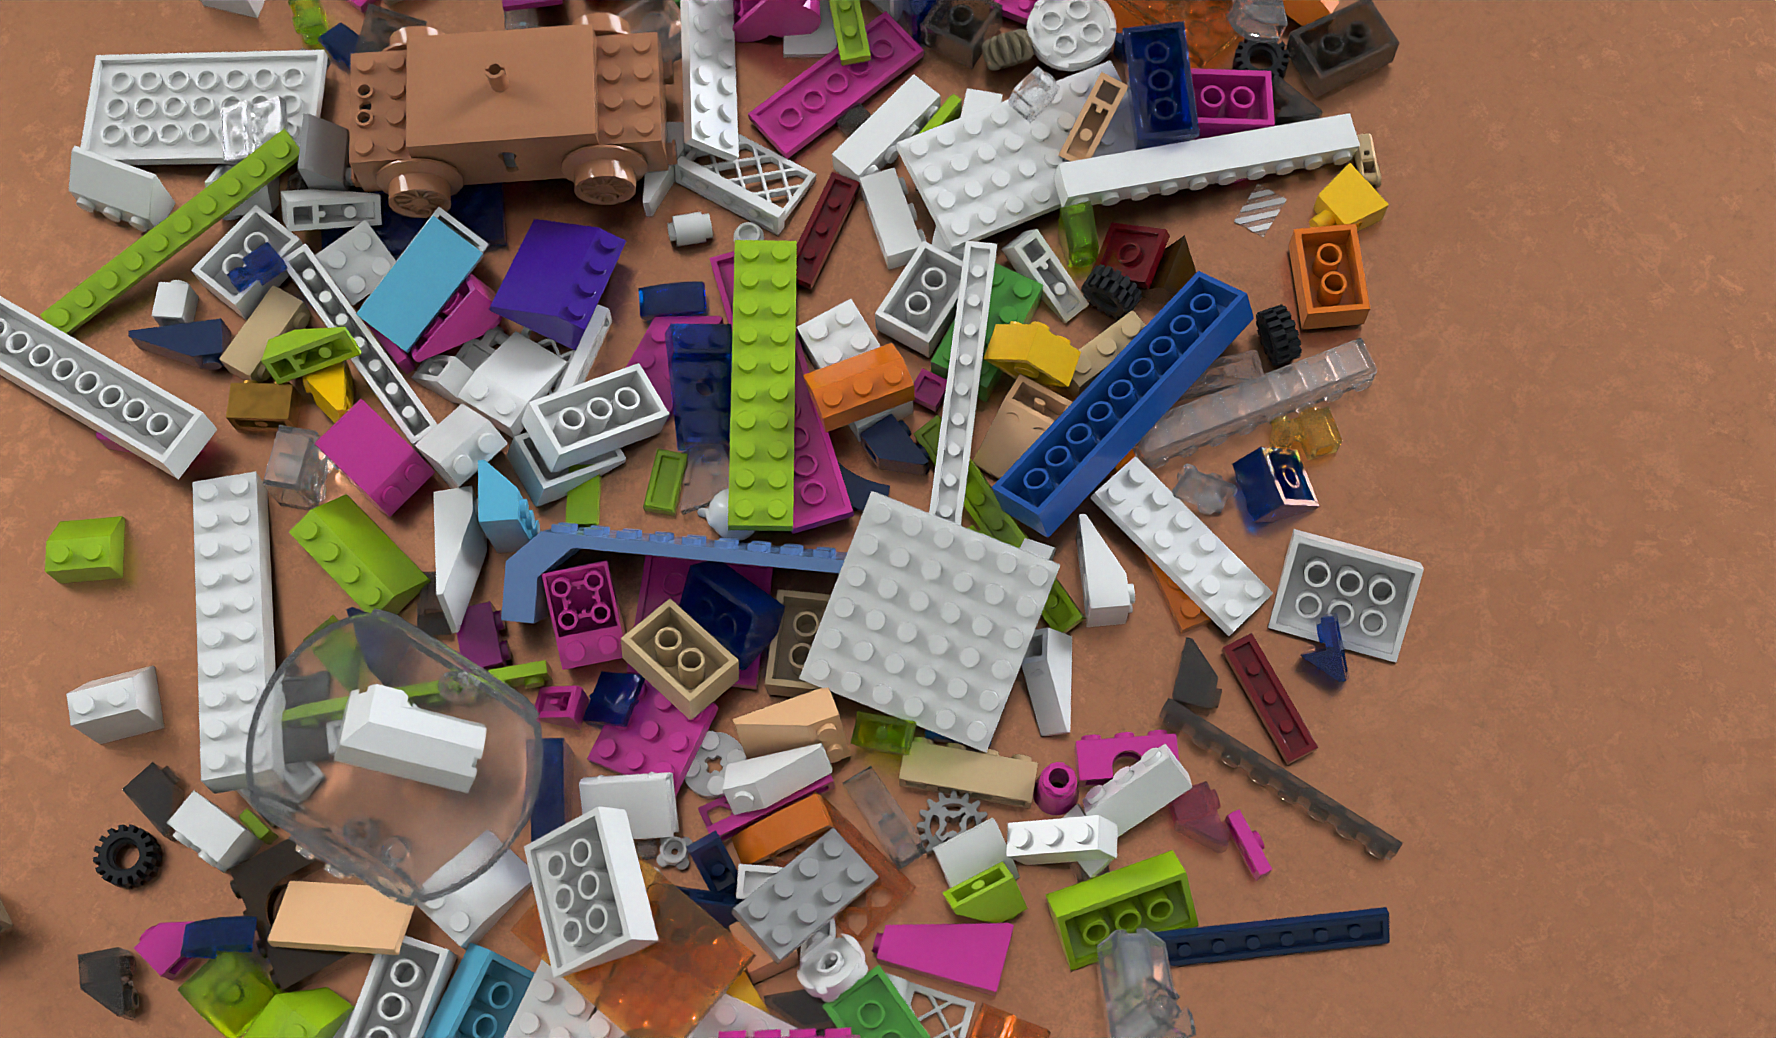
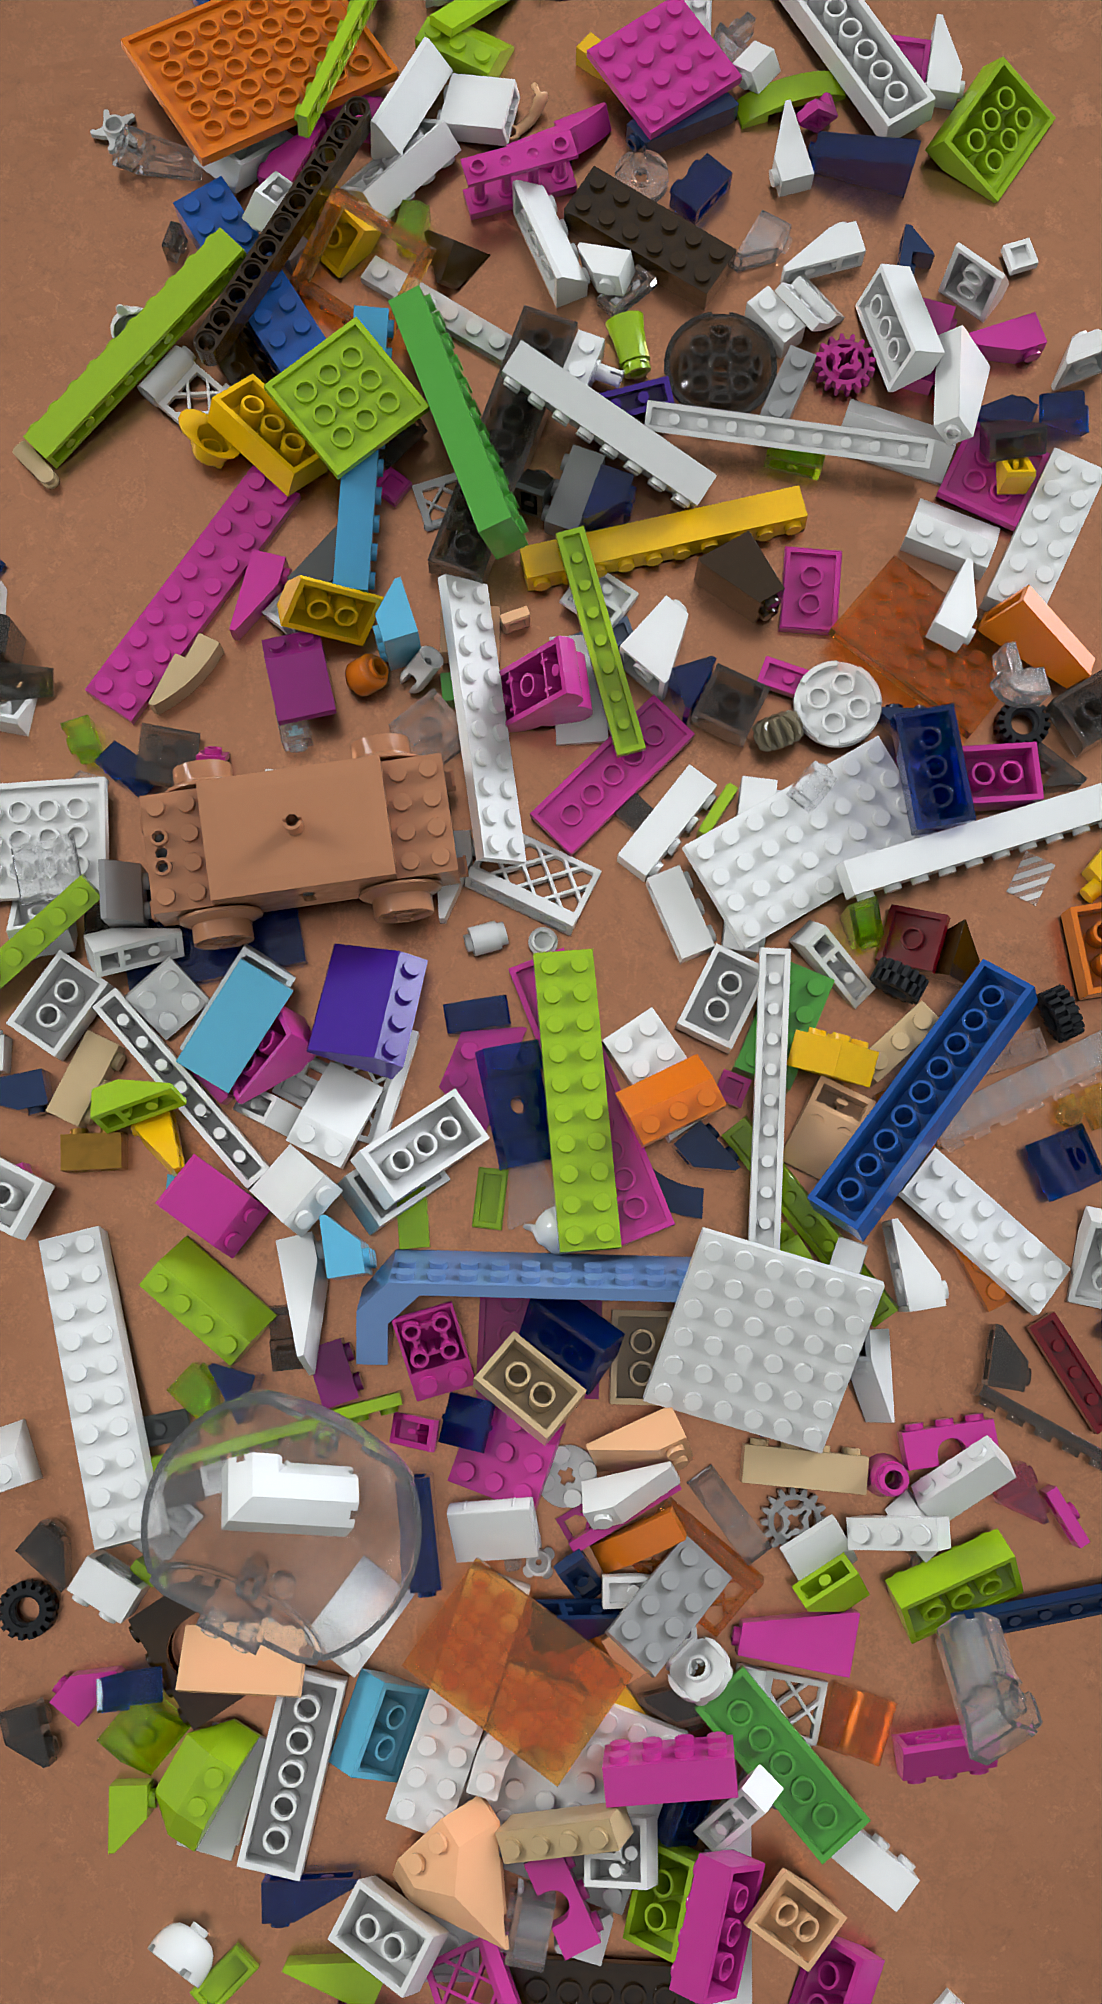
camera: 10 degrees left, 10 degrees up
clear blue plate [227,242,288,292] -> none
clear brick [262,425,334,511] -> none
white slope [524,806,659,978] -> none
dark red plate [796,172,860,290] -> none
clear neon green slope [850,711,917,756] -> none
light nougat slope [1058,72,1128,161] -> none
clear hips [1172,463,1238,515] -> none

